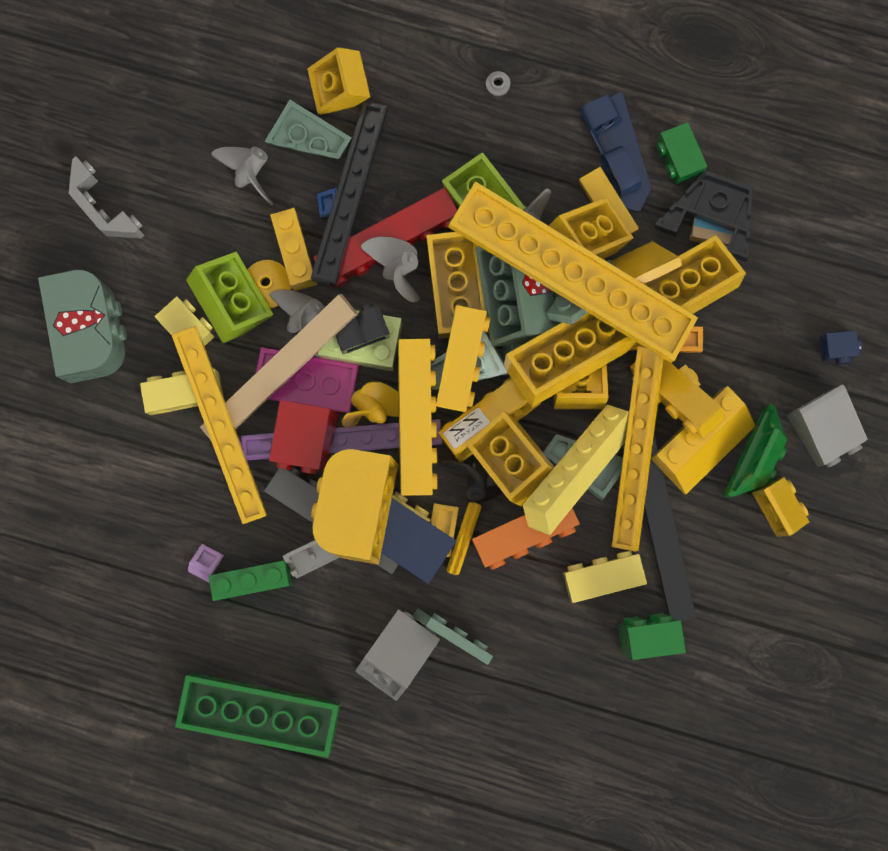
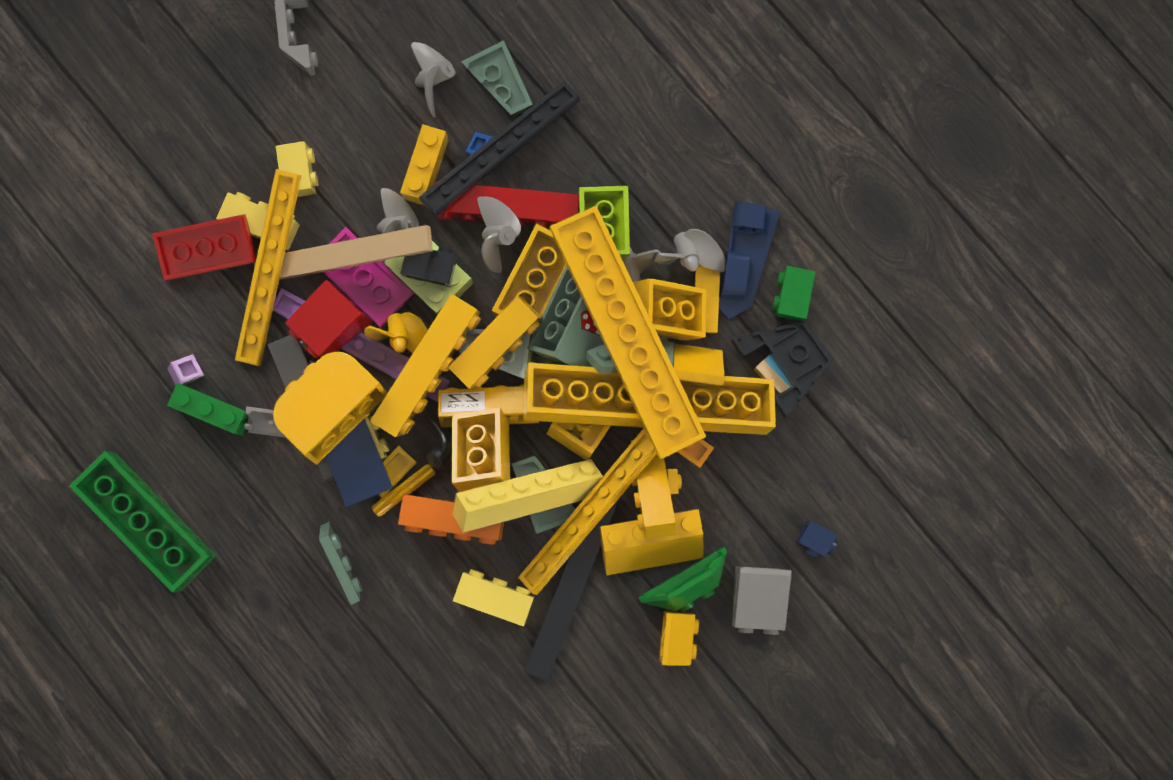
camera: 30 degrees right, 0 degrees up
sand green brick [38,270,127,383] -> none
lime slope [186,252,273,343] -> none
yellow dish [248,260,292,309] -> none
yellow slope [307,47,370,115] -> none
light grey slope [355,609,440,701] -> none
light grey plate [486,71,510,96] -> none
green brick [618,613,686,660] -> none
none -> red tile [152,214,257,281]
none -> light grey piece [654,229,725,272]

